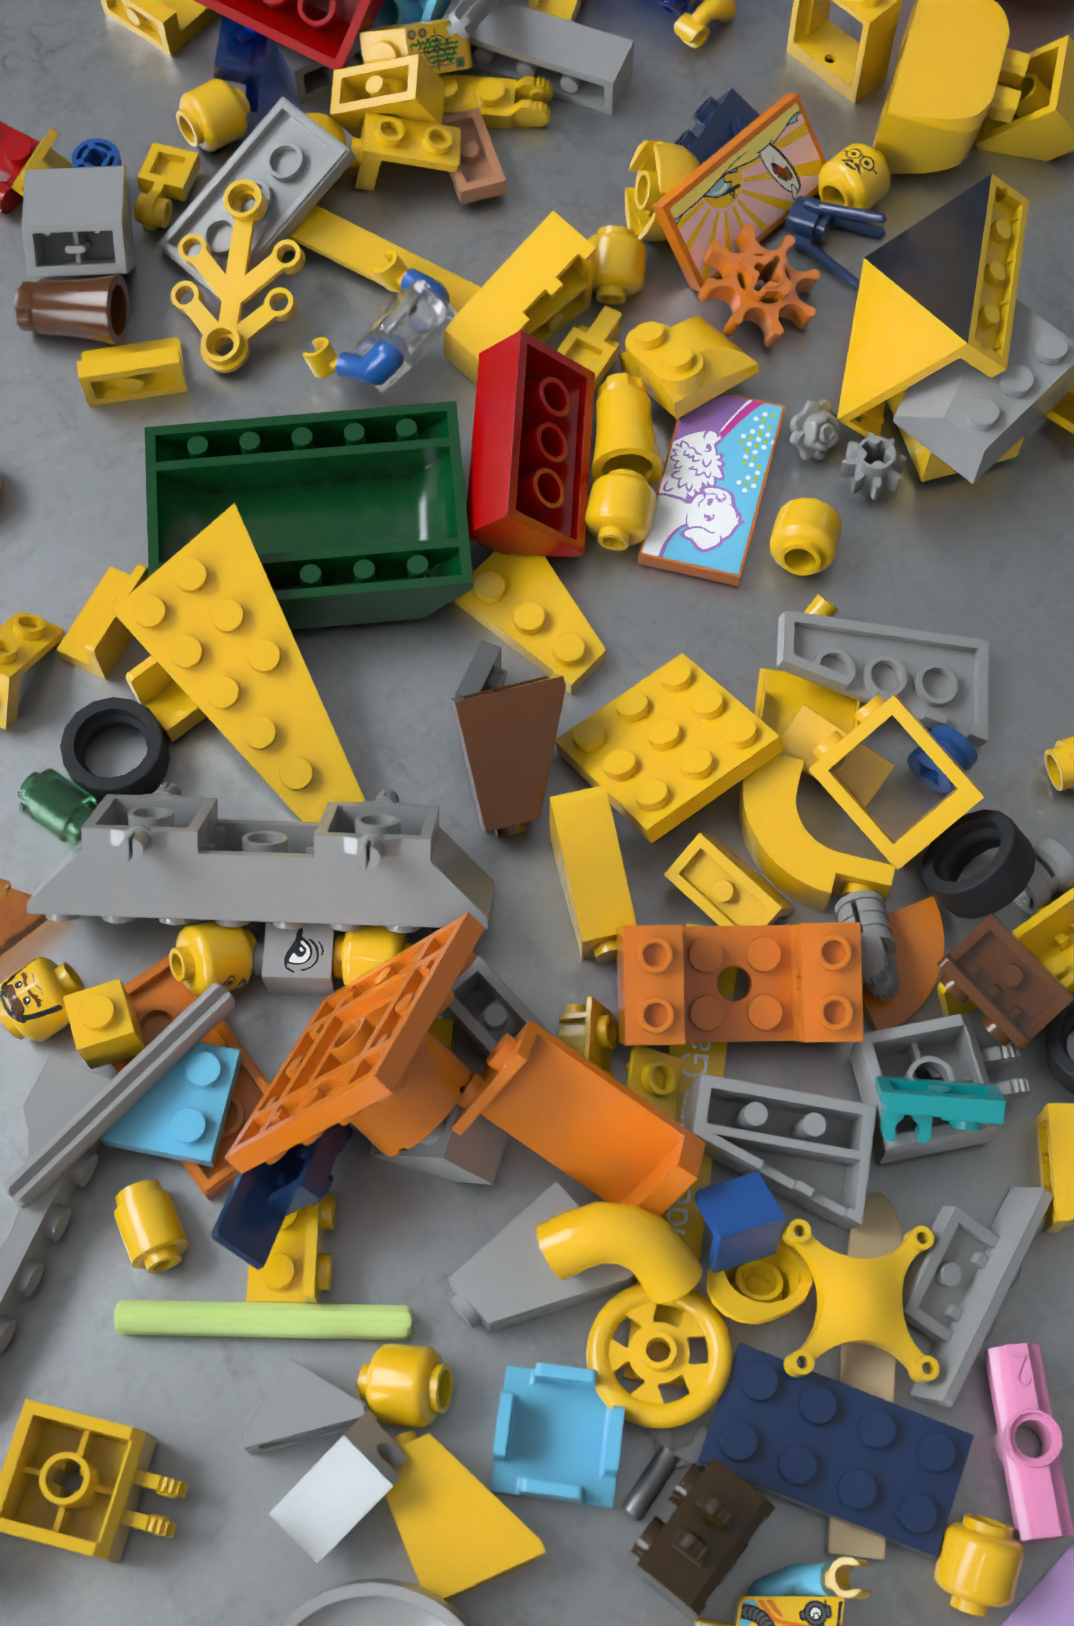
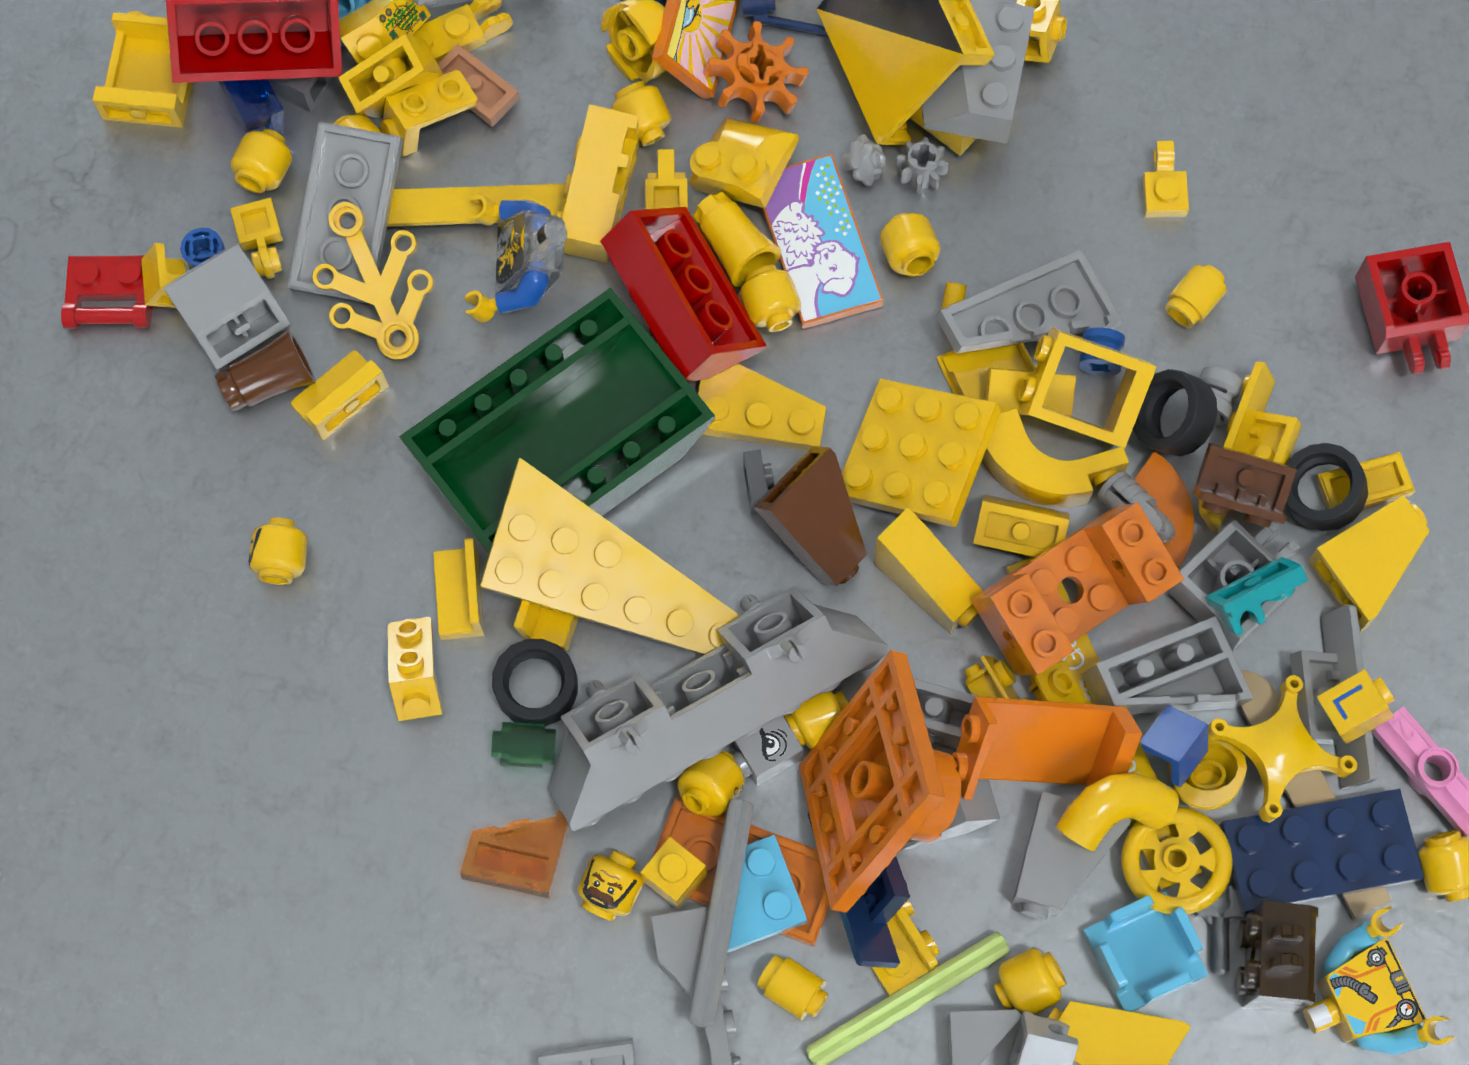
camera: 30 degrees left, 5 degrees up
none -> yellow brick [1317,669,1395,744]

